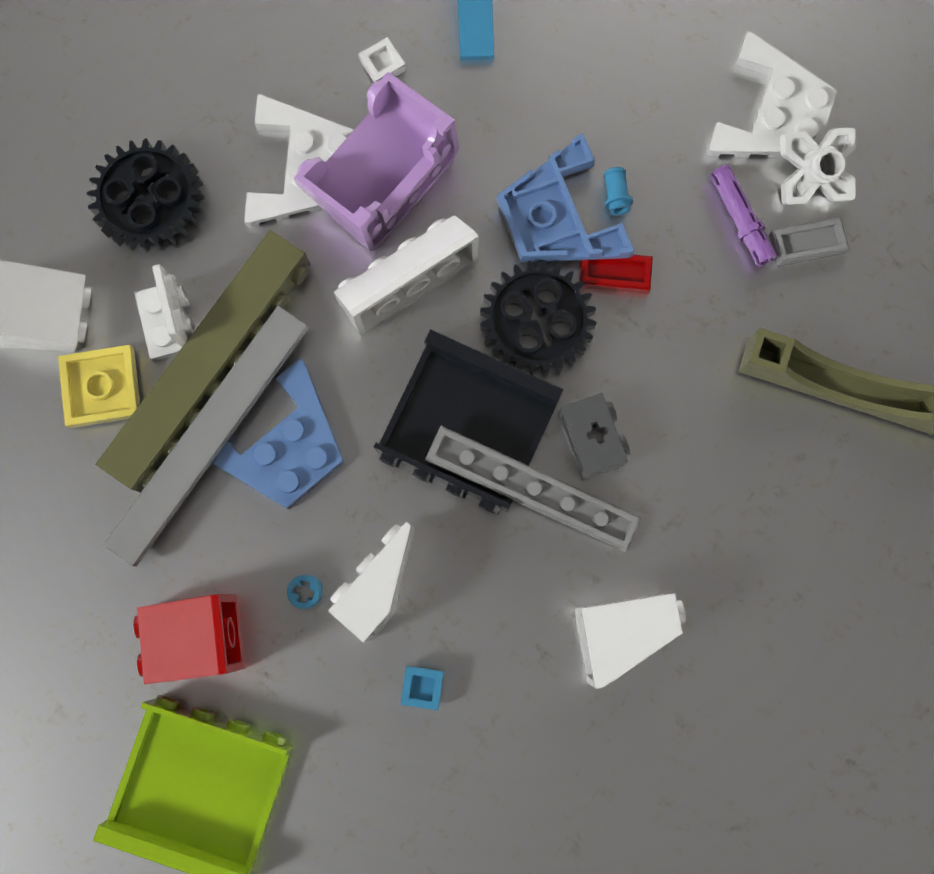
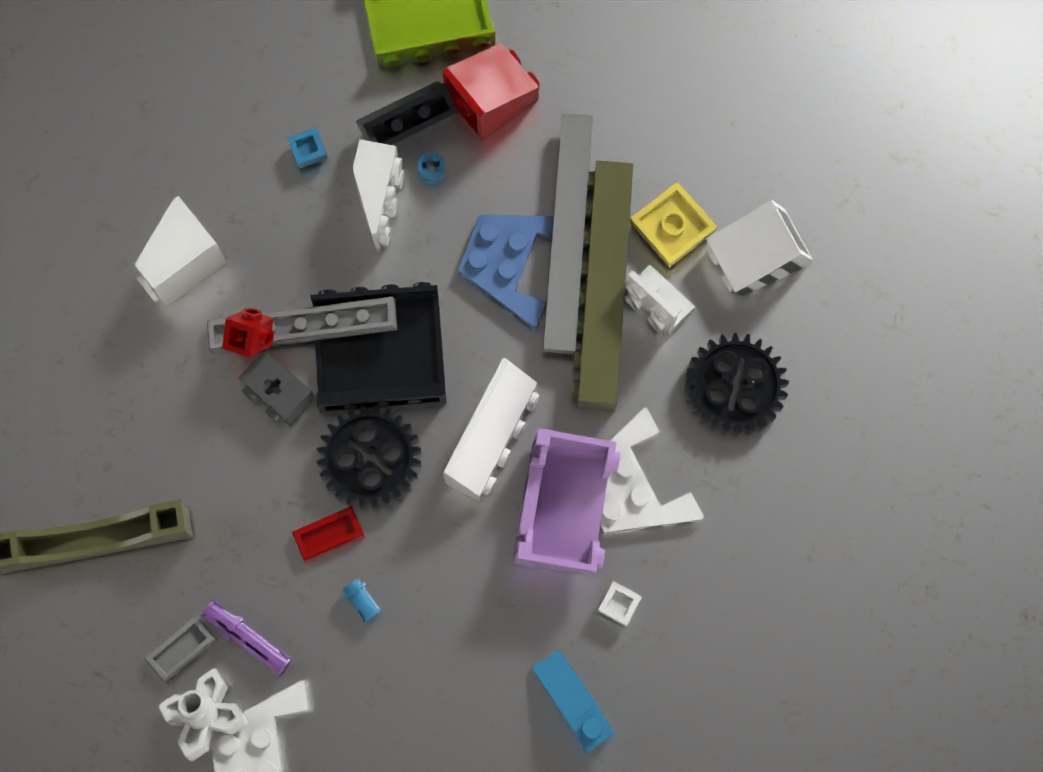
camera: 145 degrees right, 5 degrees down
medium blue wing [497,133,634,262] -> none
none -> red brick [222,308,274,358]
none -> black brick [356,81,458,145]

